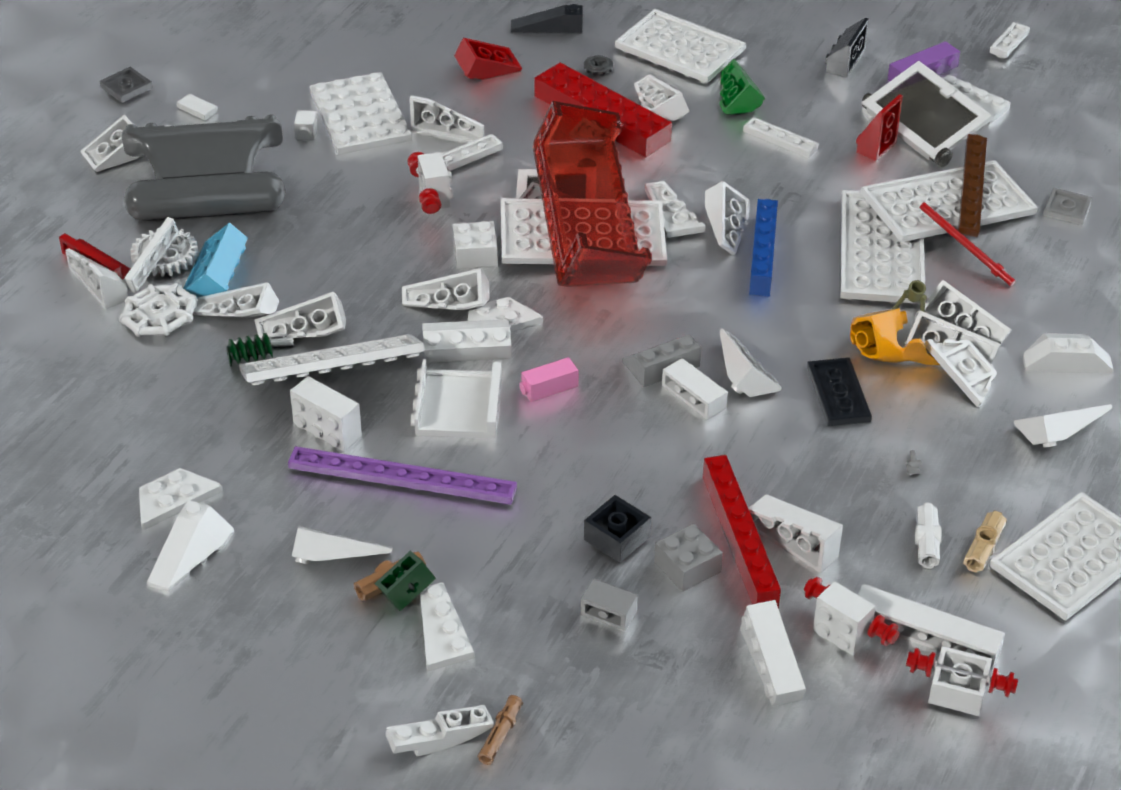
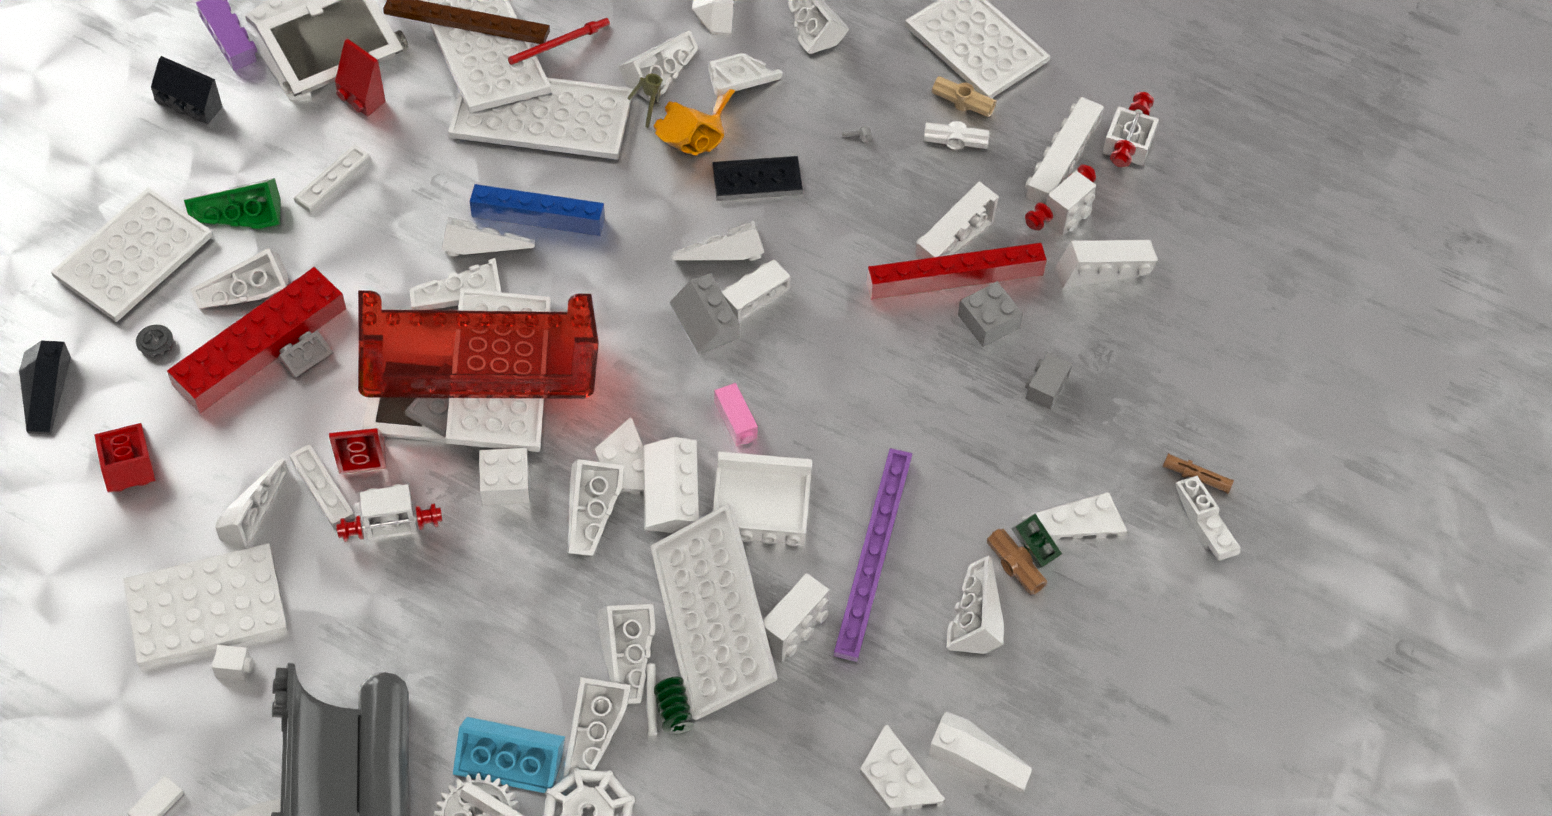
camera: 90 degrees left, 15 degrees up
black brick [584,495,651,563] -> none
white wedge [903,310,1000,364] -> none
none -> red slope [329,428,386,474]

